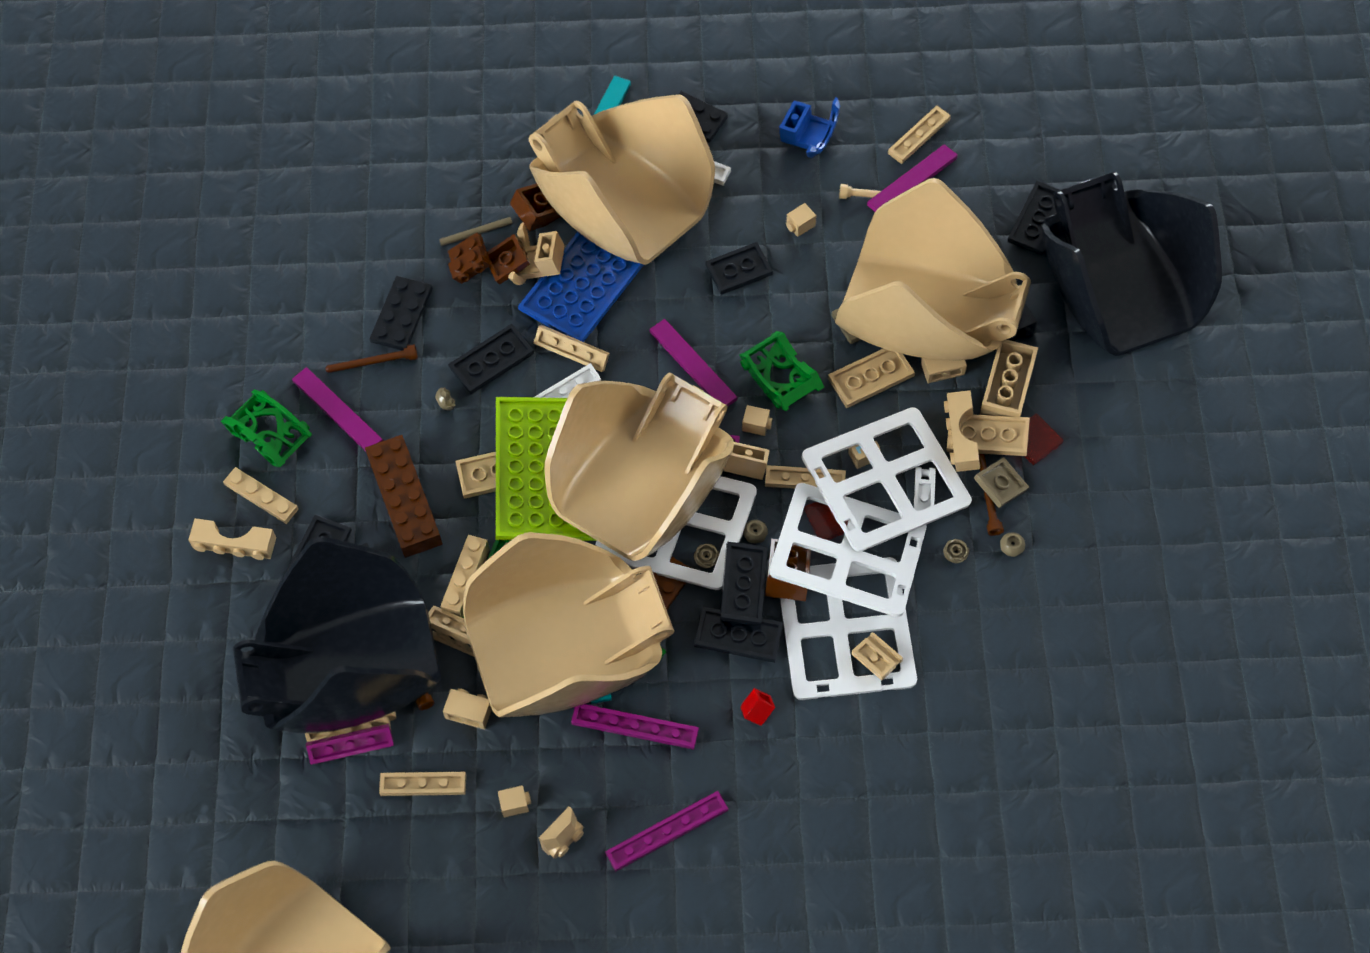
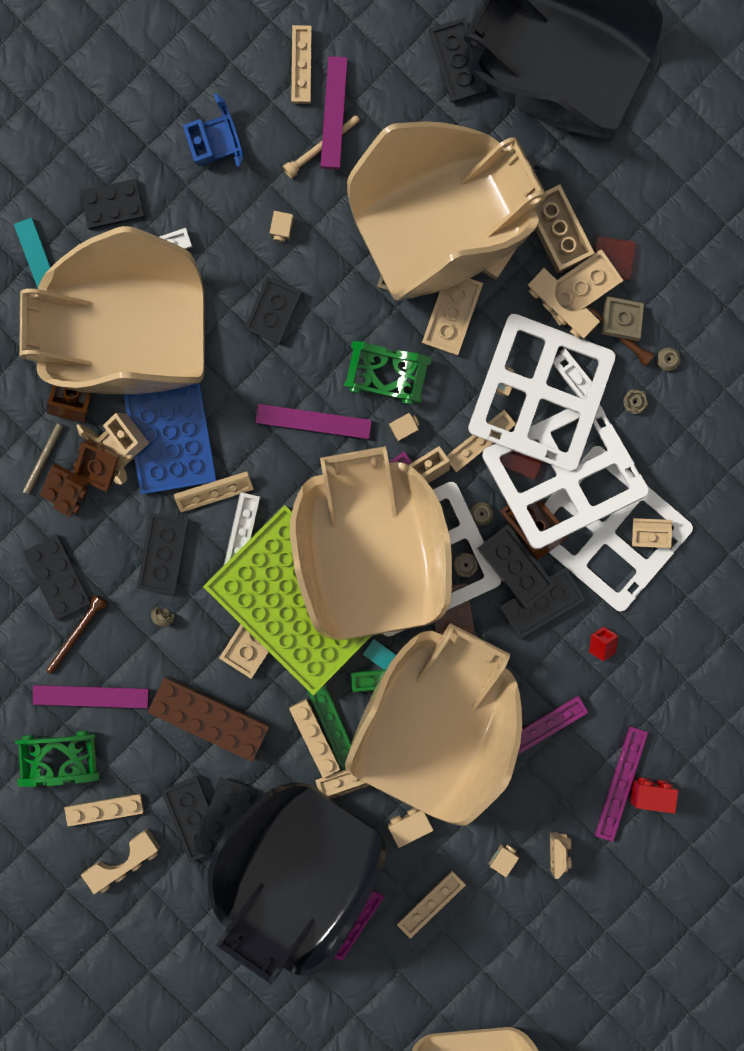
camera: 45 degrees left, 25 degrees up
none -> red brick [630,777,678,814]

